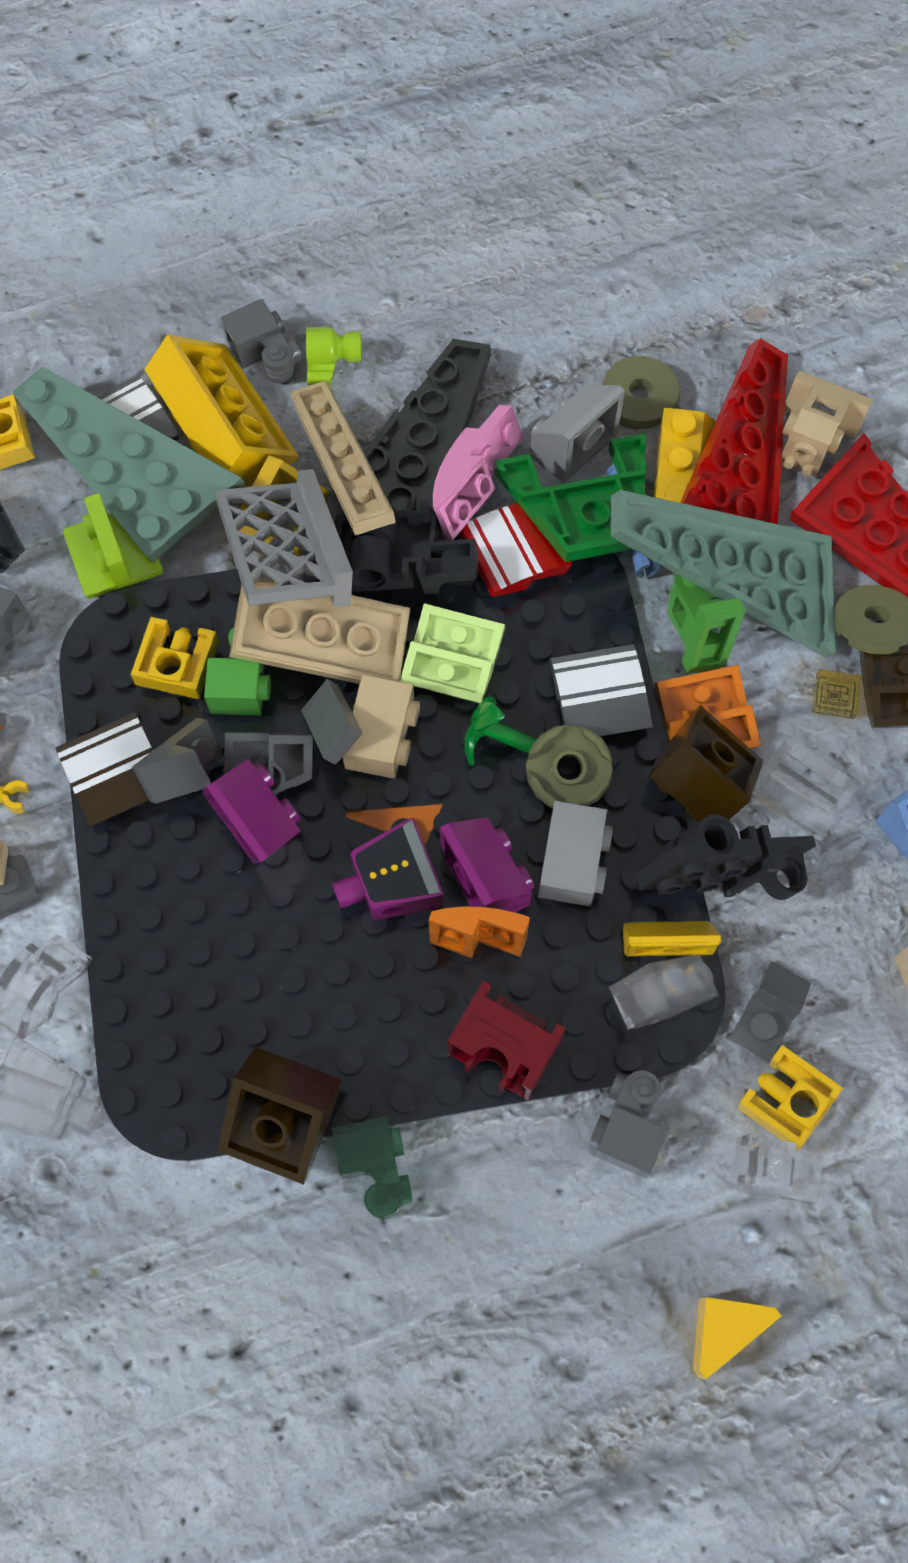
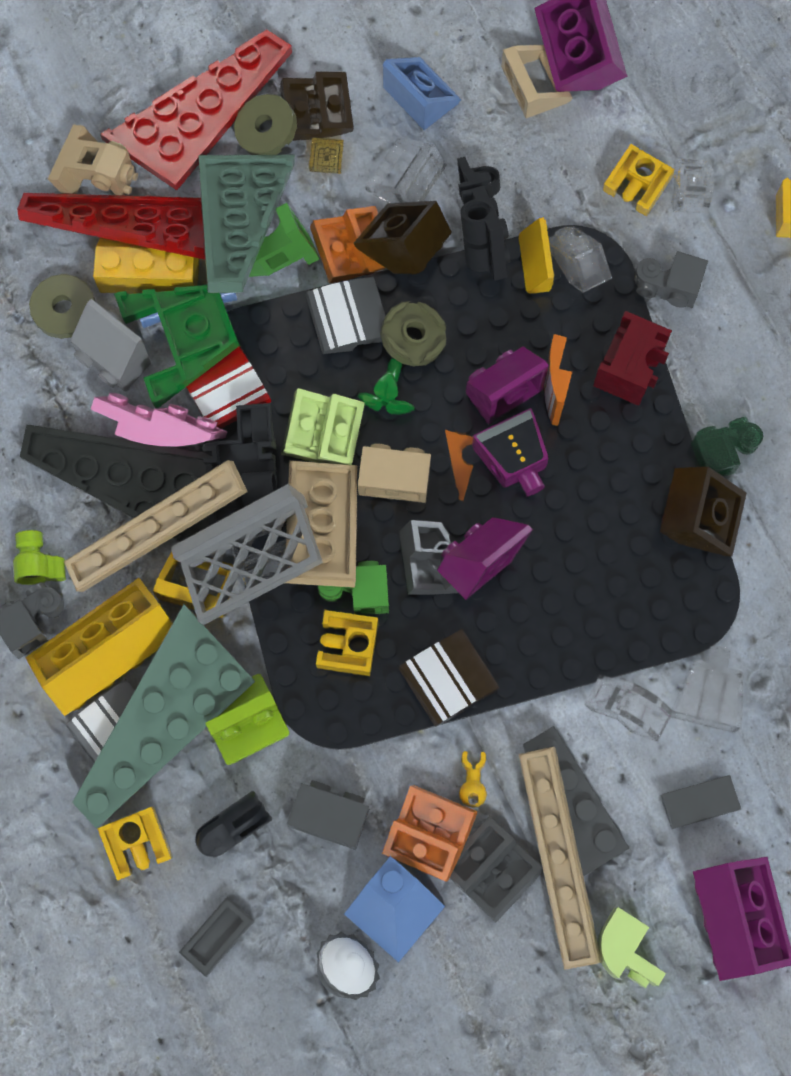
camera: 95 degrees left, 5 degrees up
dark grey slope [132,718,224,804] -> none
dark grey tile [301,679,363,764] -> none
light grey brick [538,801,613,906] -> none
dark grey slope [729,961,811,1062] -> none

